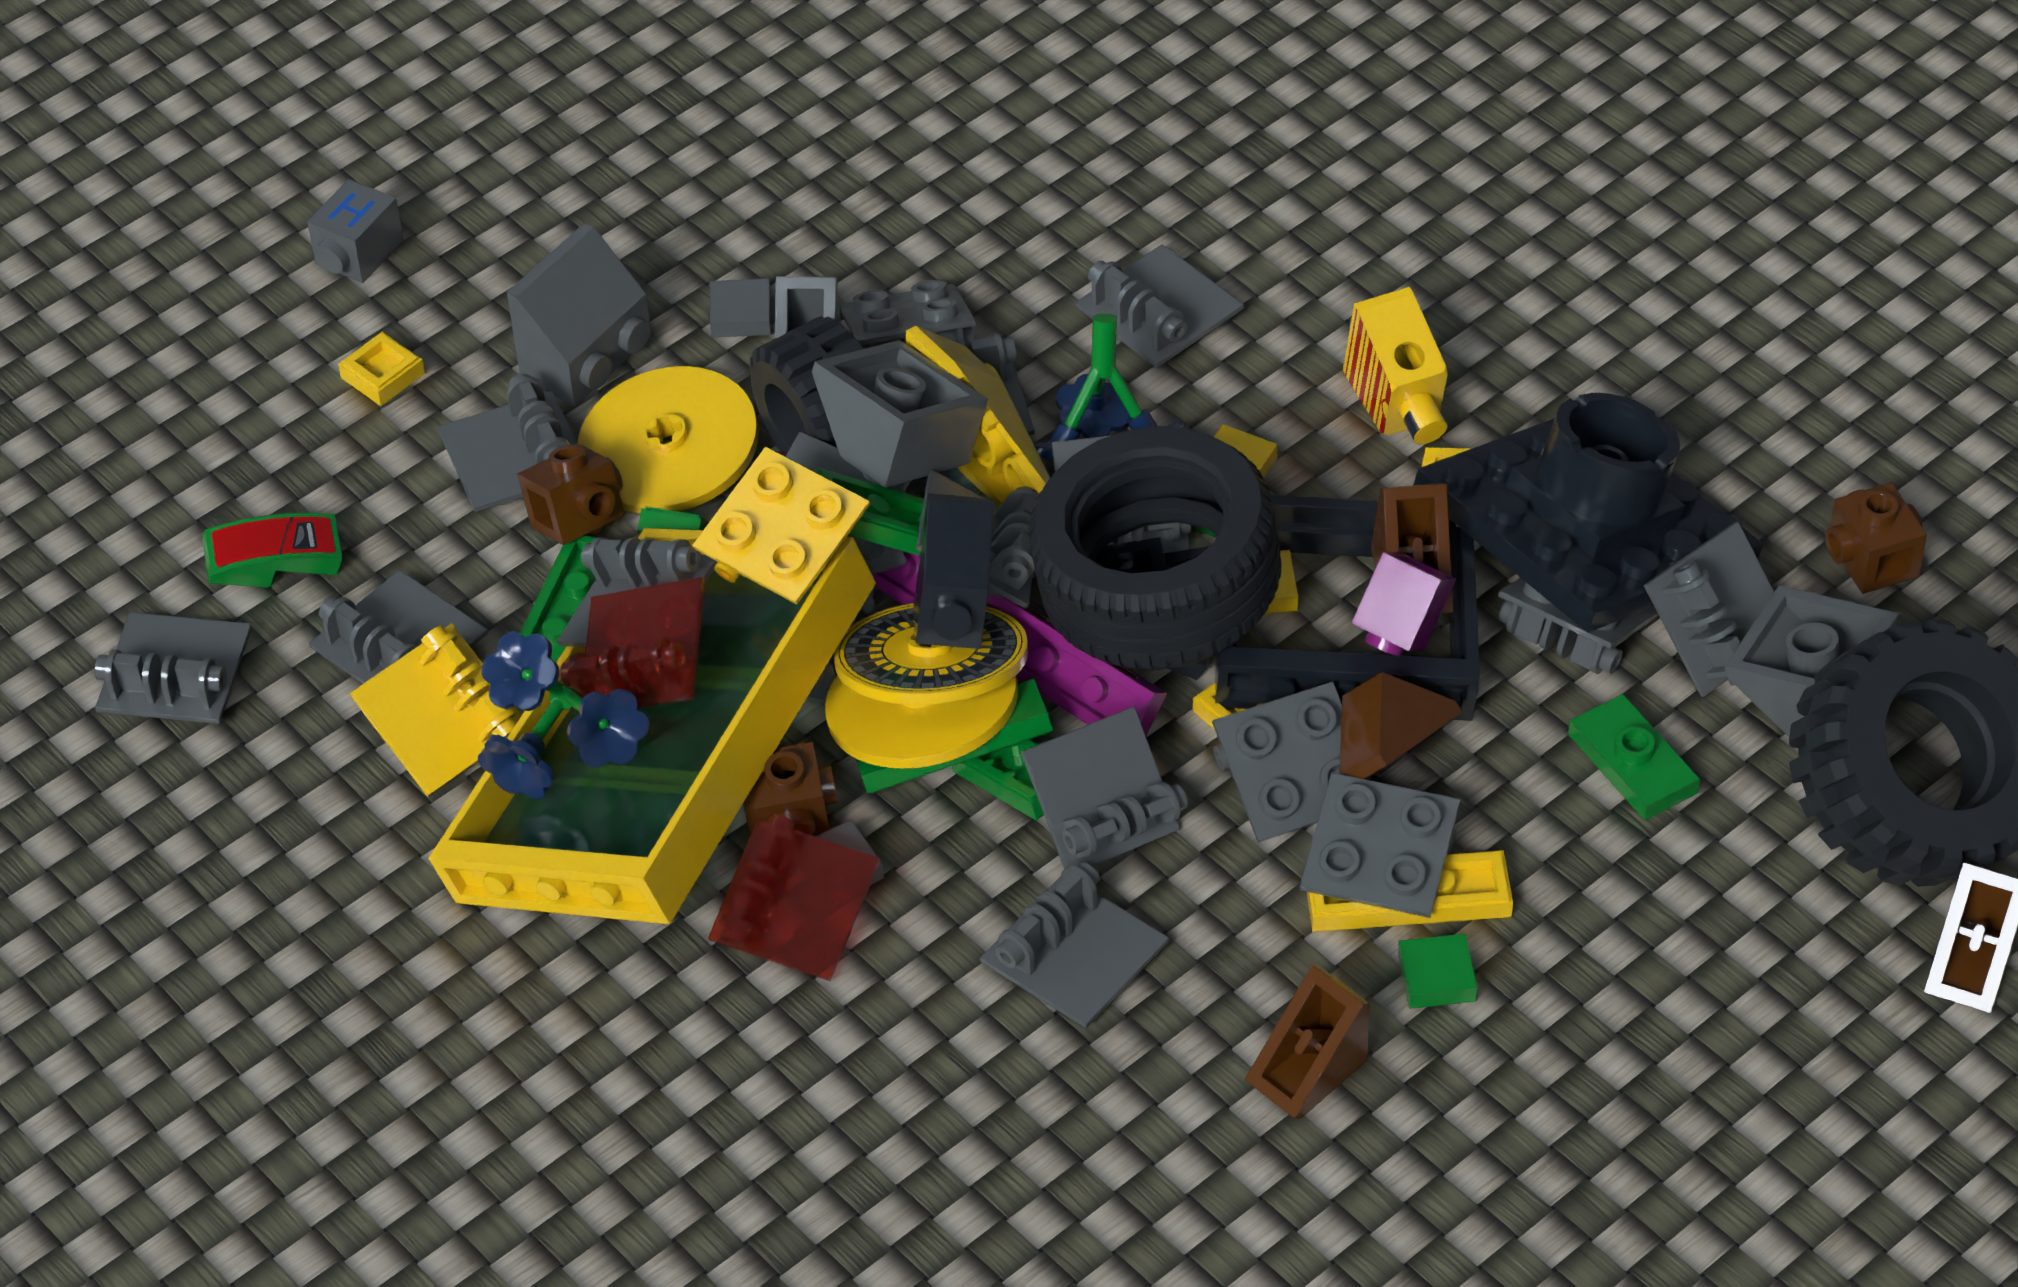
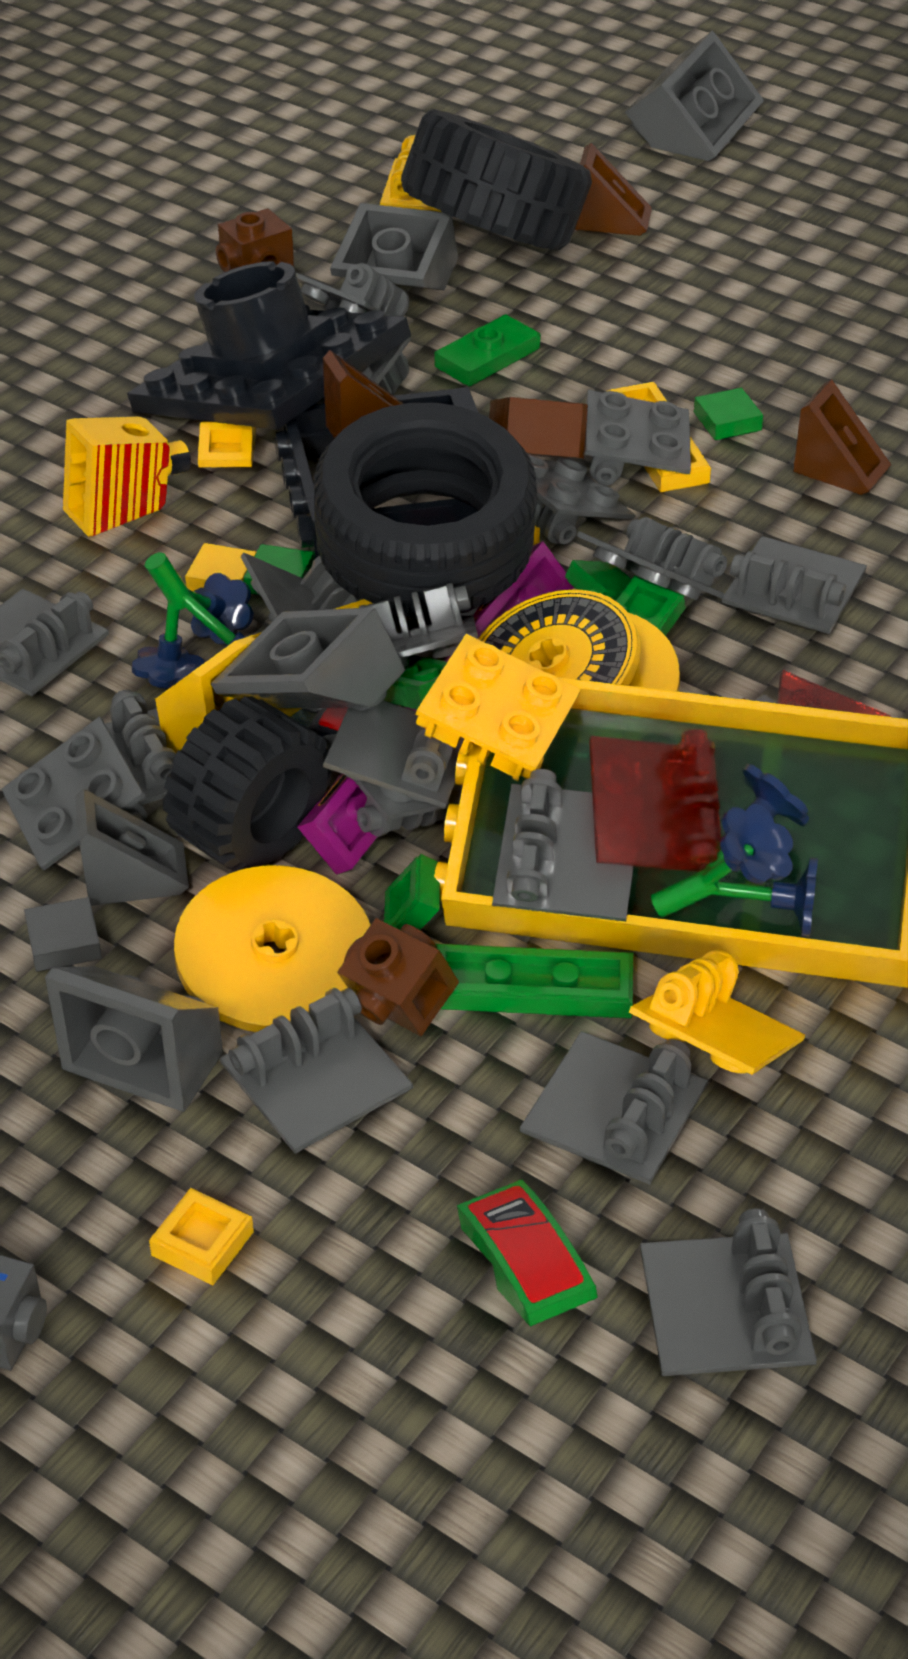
camera: 105 degrees left, 5 degrees down
black slope [913,493,993,649] -> none
brick [1351,552,1456,656] -> none

